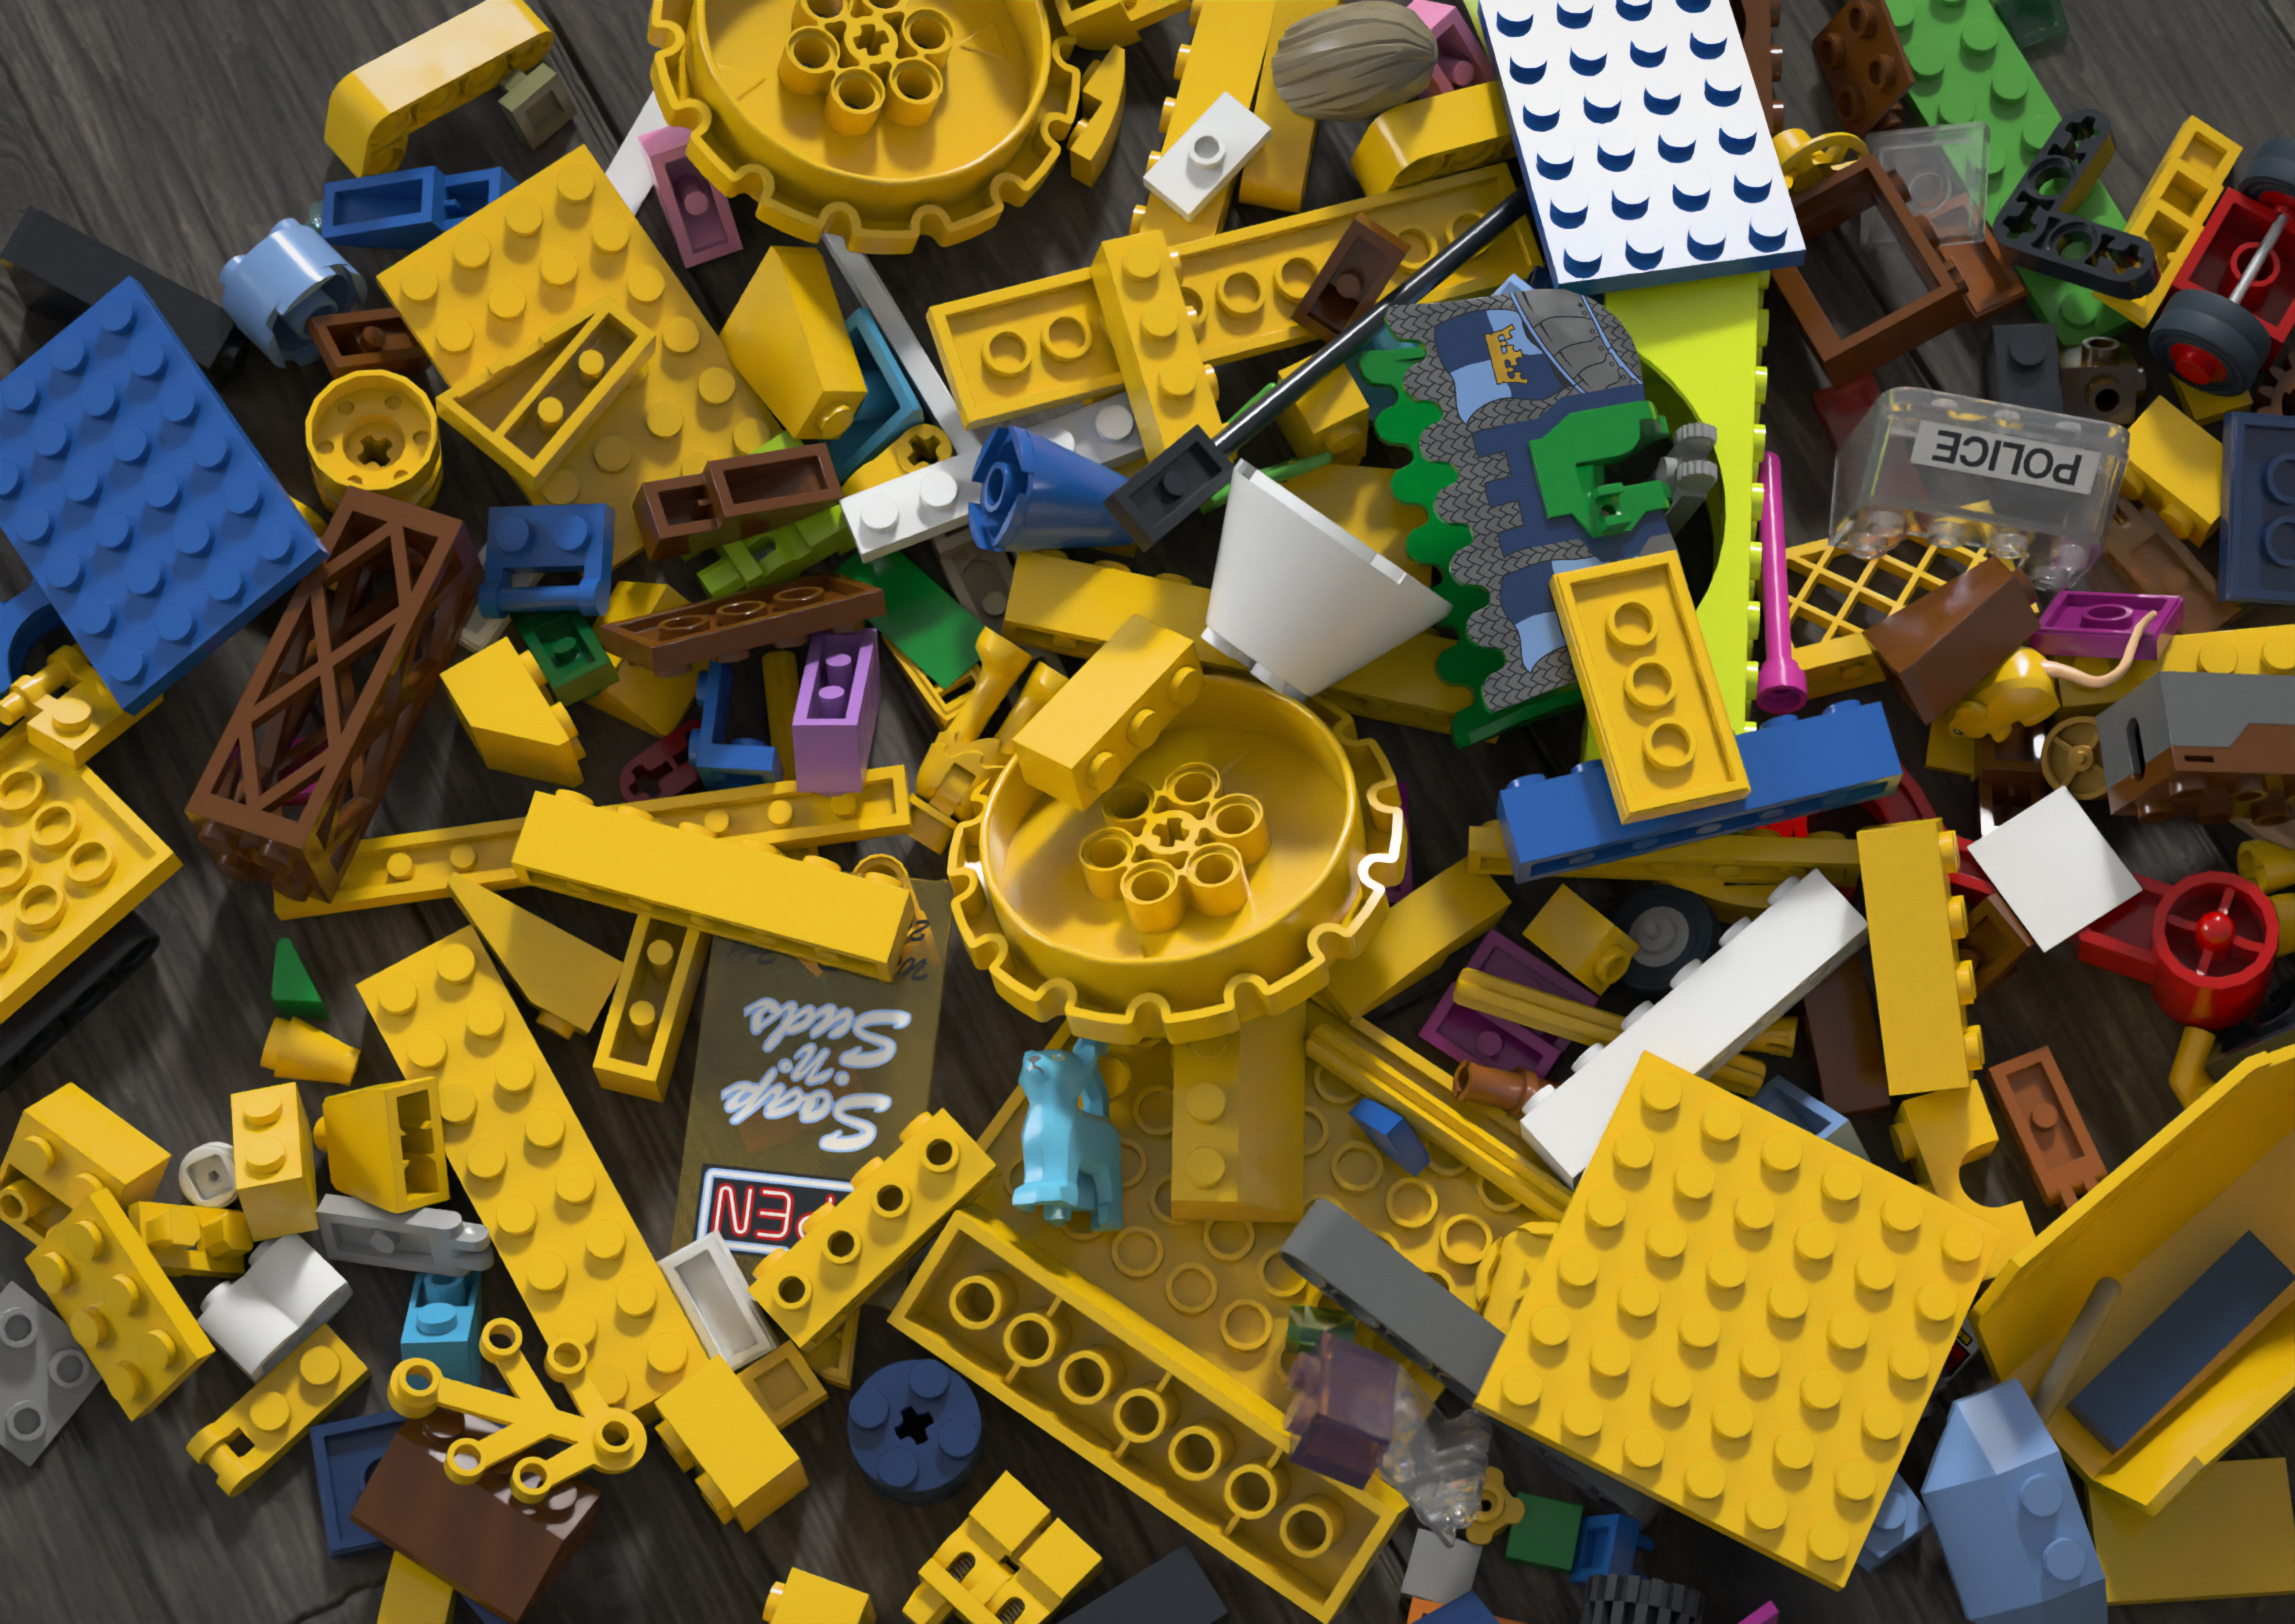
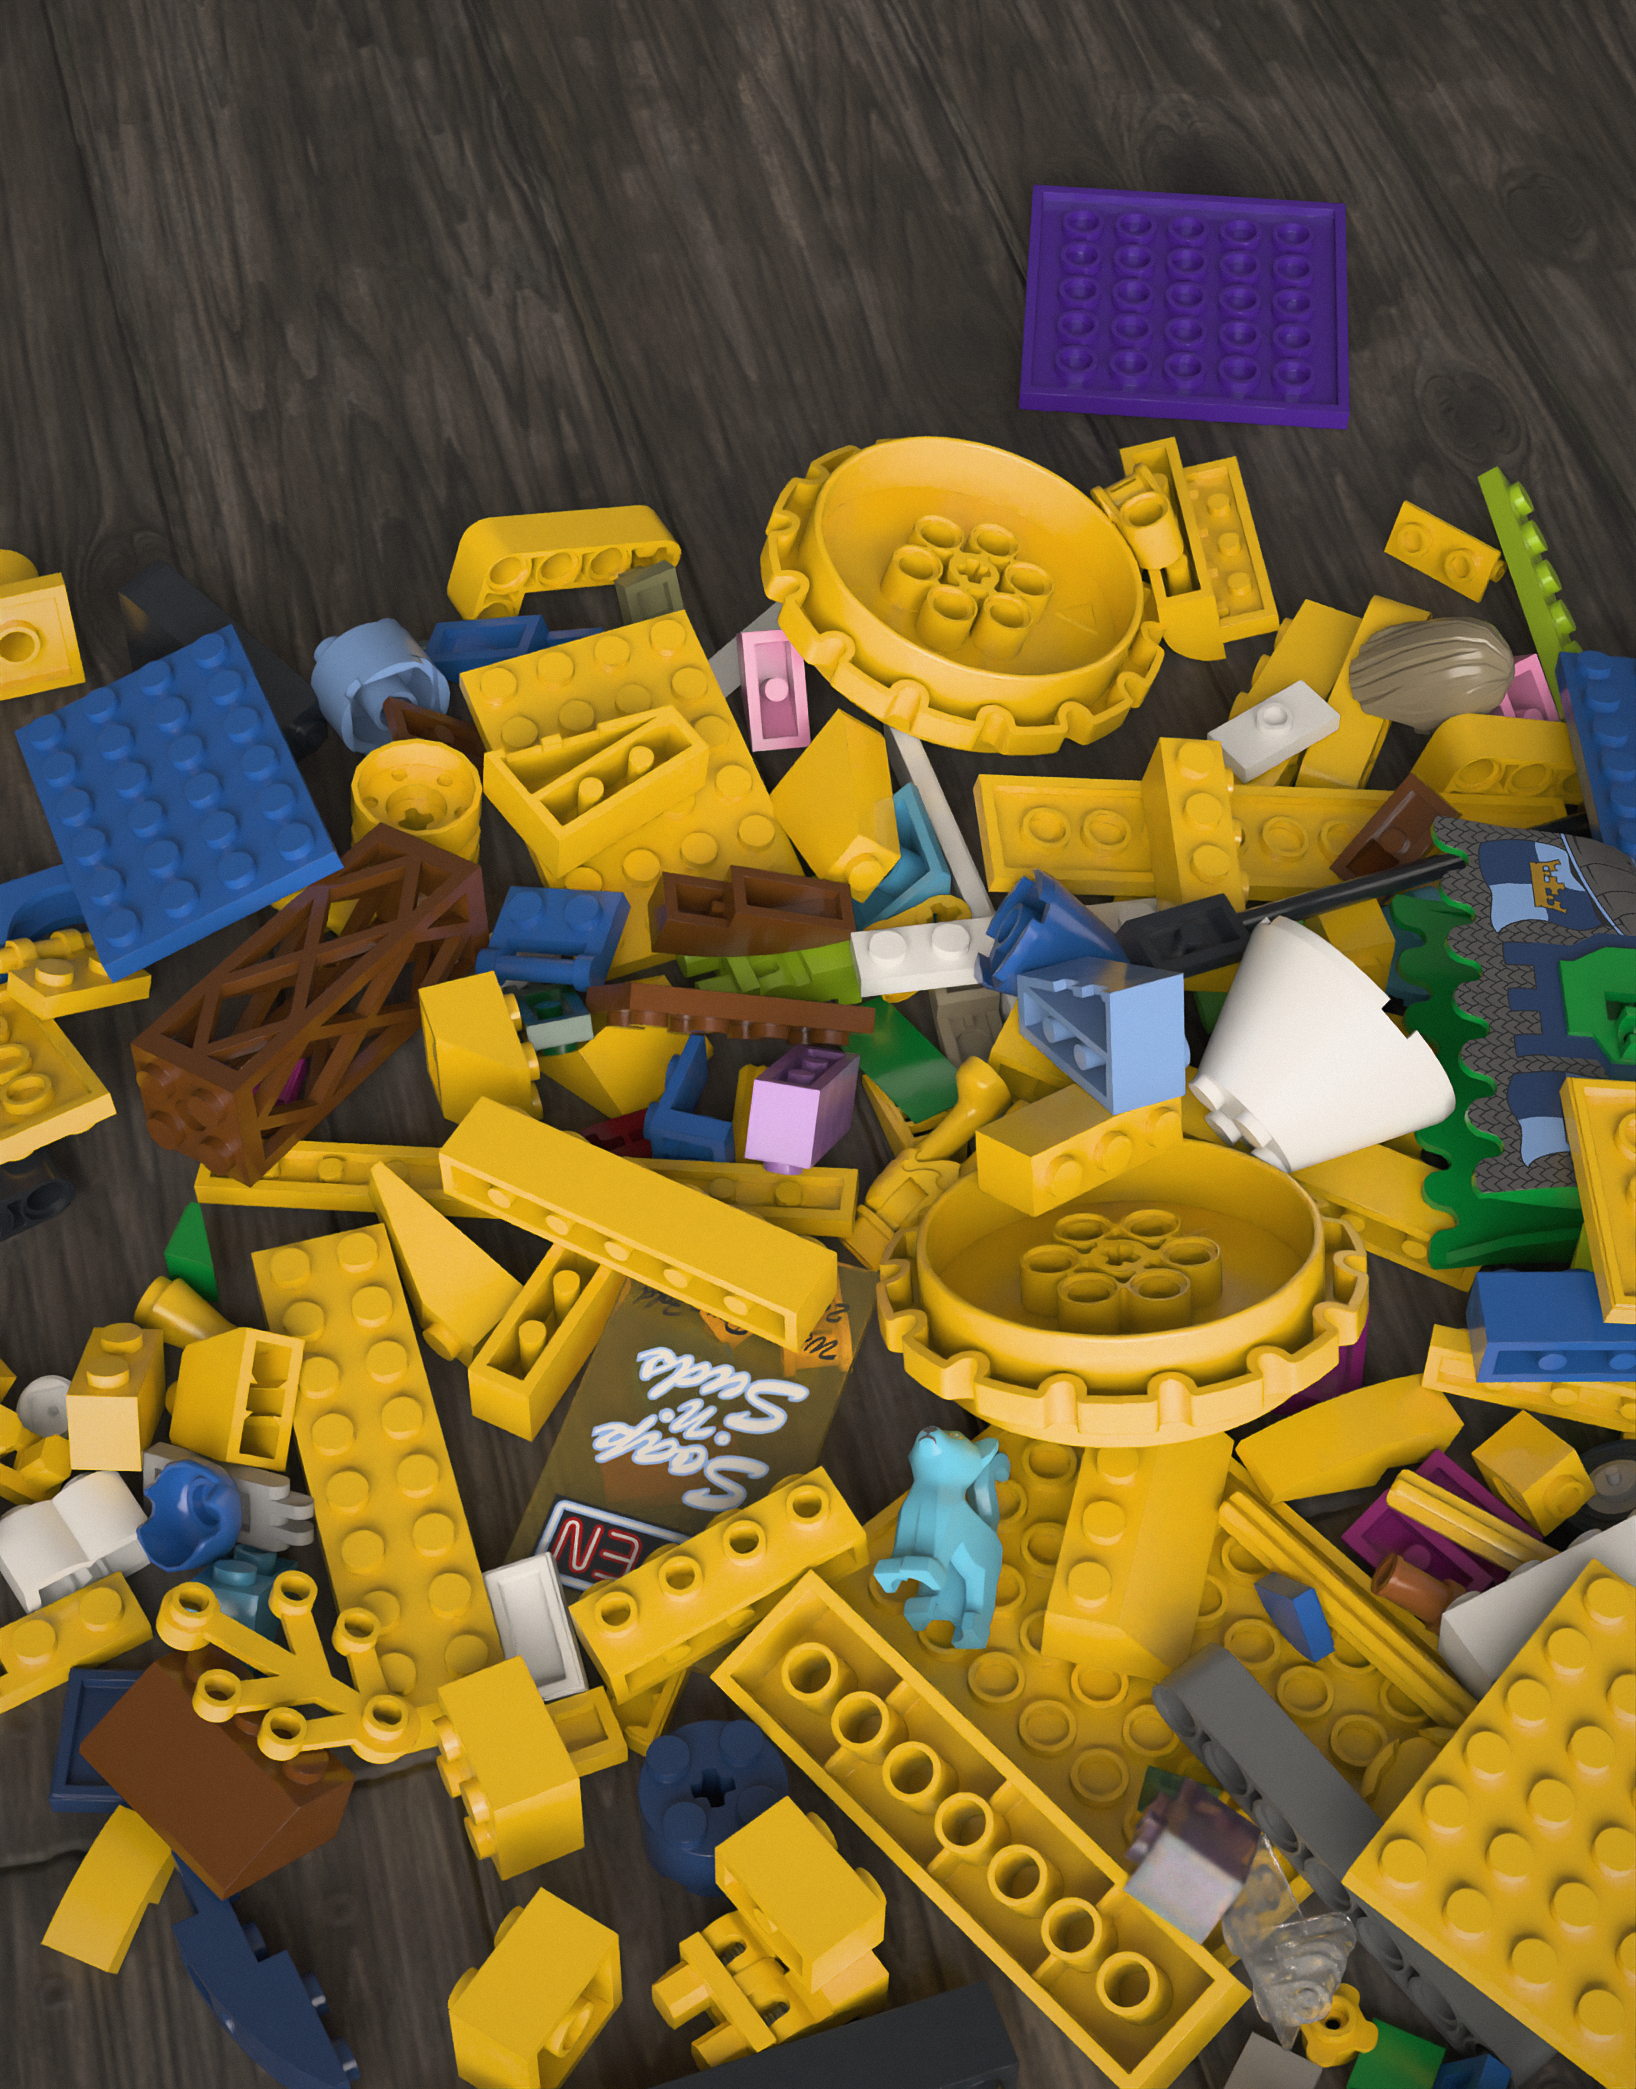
camera: 10 degrees right, 20 degrees down
yellow slope [1067,44,1126,188] -> none
none -> blue hair [136,1456,242,1573]
none -> yellow brick [715,1795,887,1995]
none -> medium blue wedge [1017,956,1190,1115]

